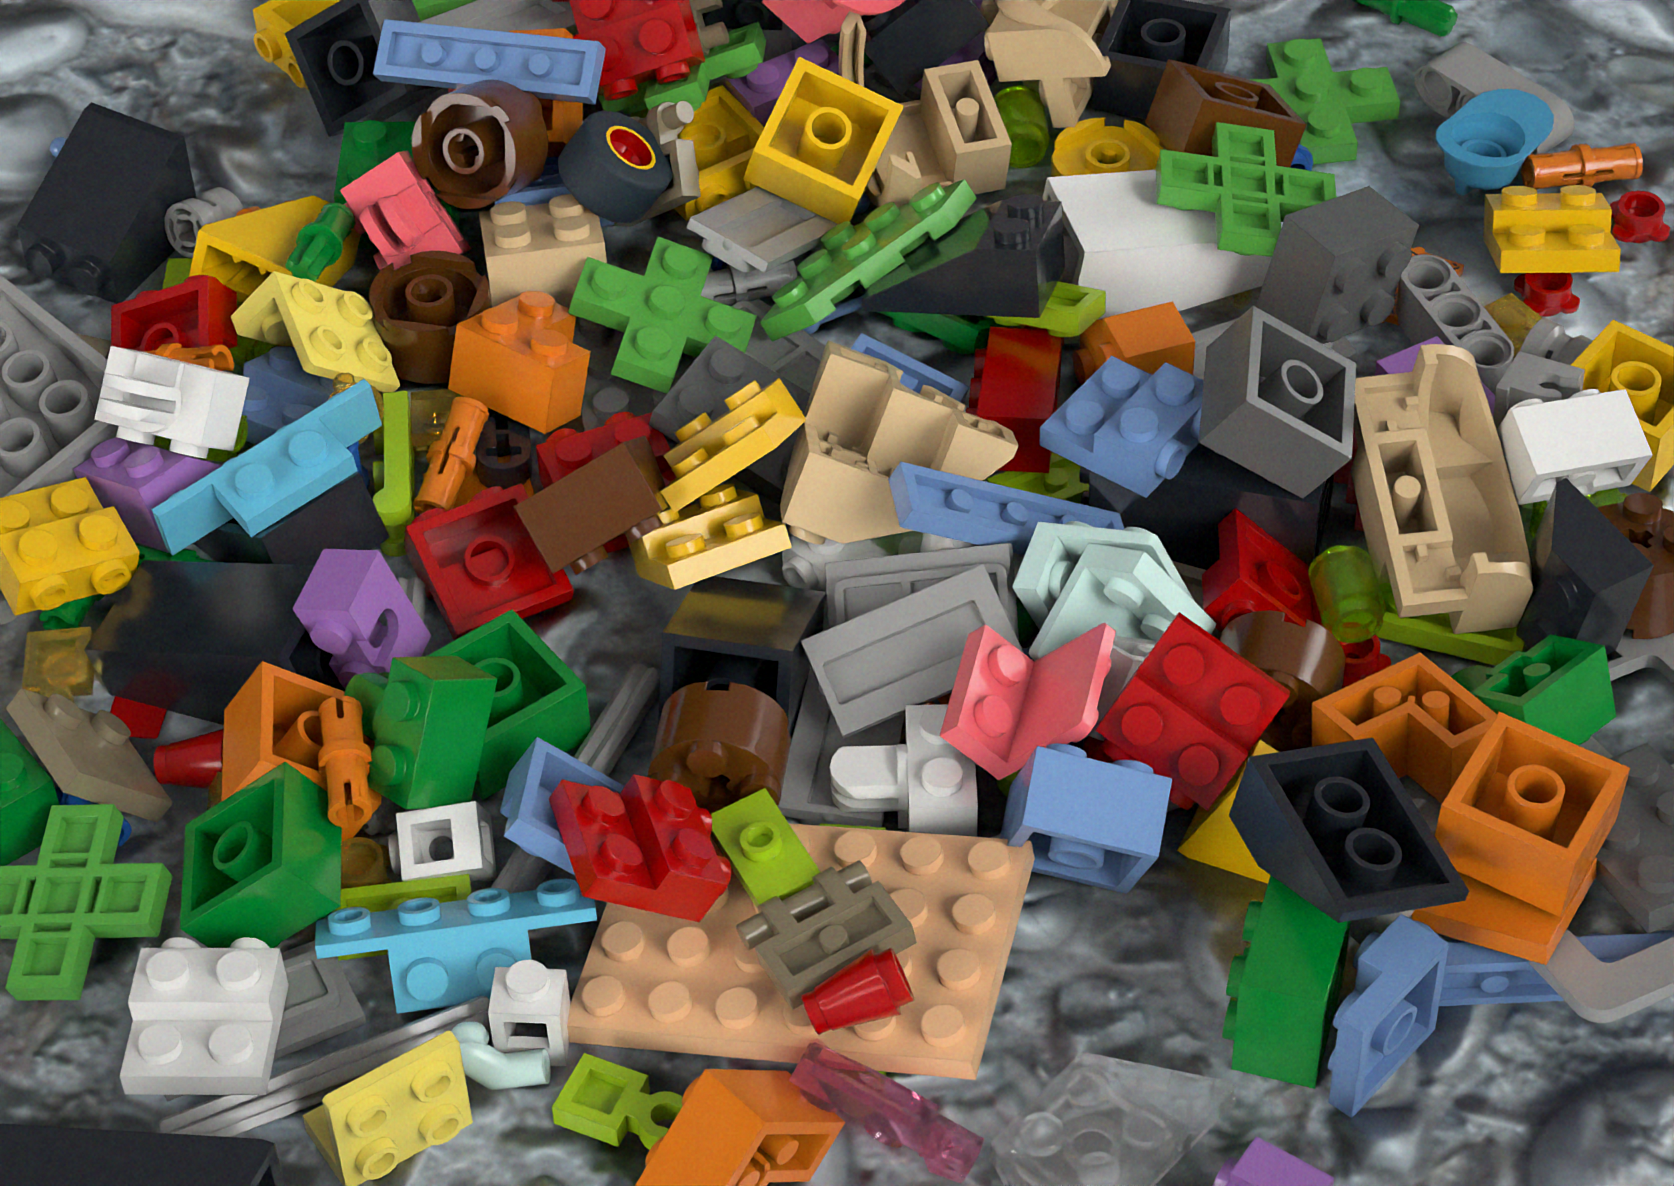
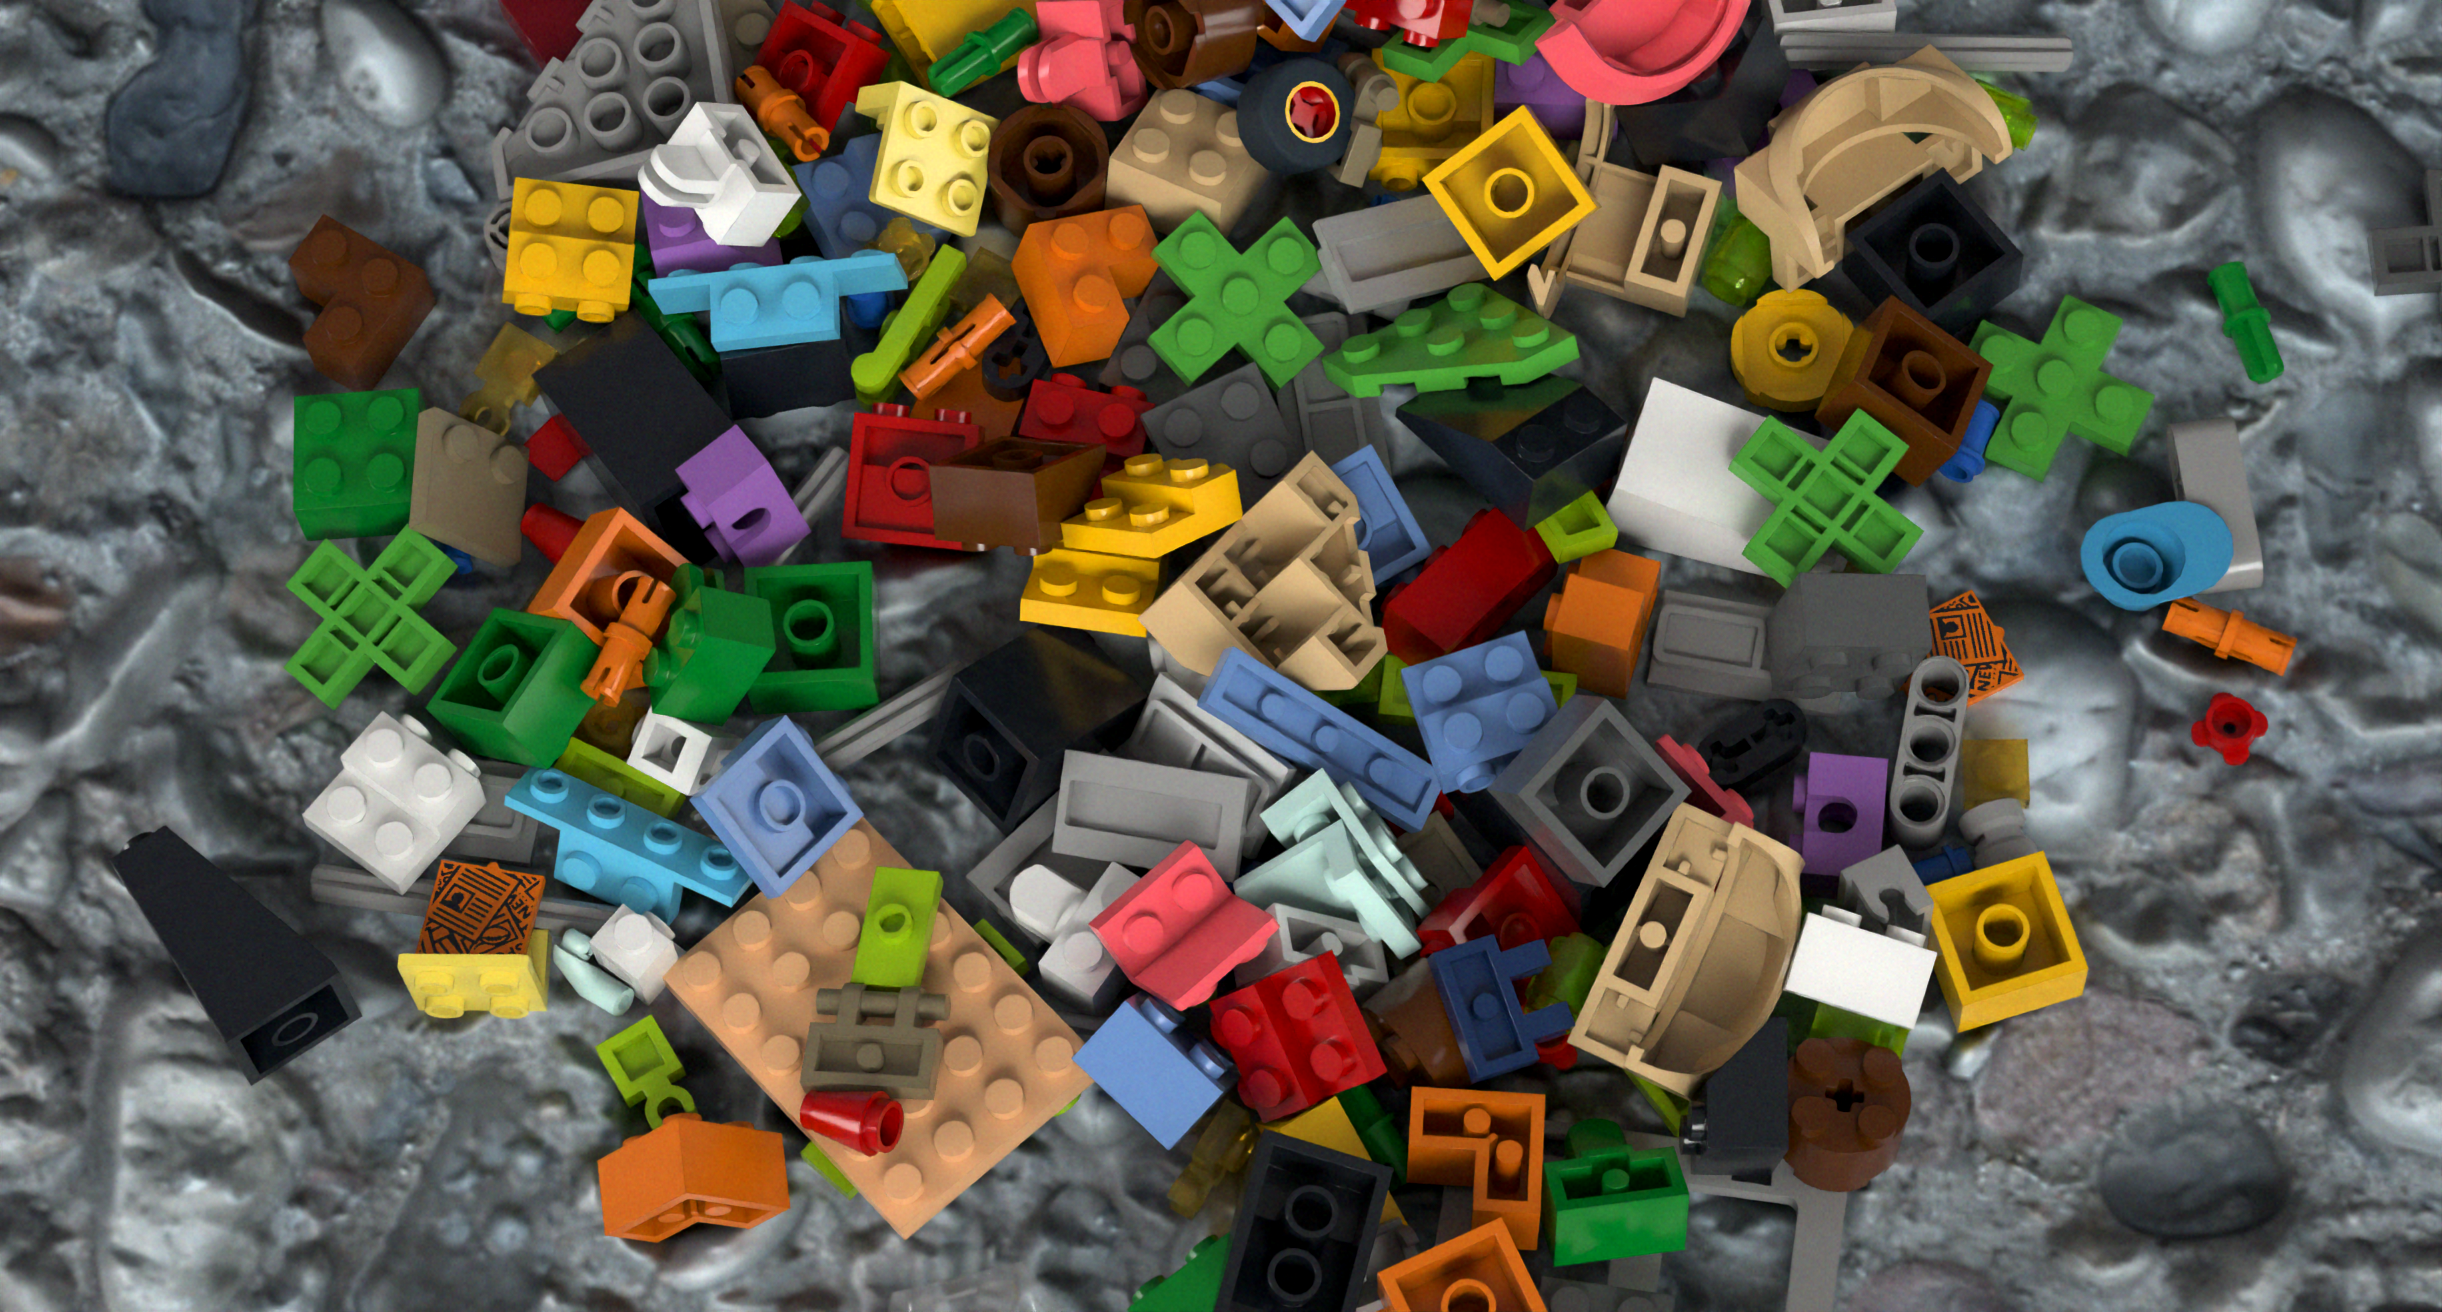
camera: 40 degrees right, 20 degrees up
red plate [549,774,731,923] -> none
reddish brown brick [647,682,791,814] -> none
clear pink hinge [789,1038,984,1184] -> none
yellow plate [1483,185,1621,273] -> none
red plate [1513,273,1580,317] -> none
none -> orange piece [415,859,546,955]
none -> clear yellow plate [1167,1099,1254,1221]
none -> dark blue plate [1427,934,1576,1084]

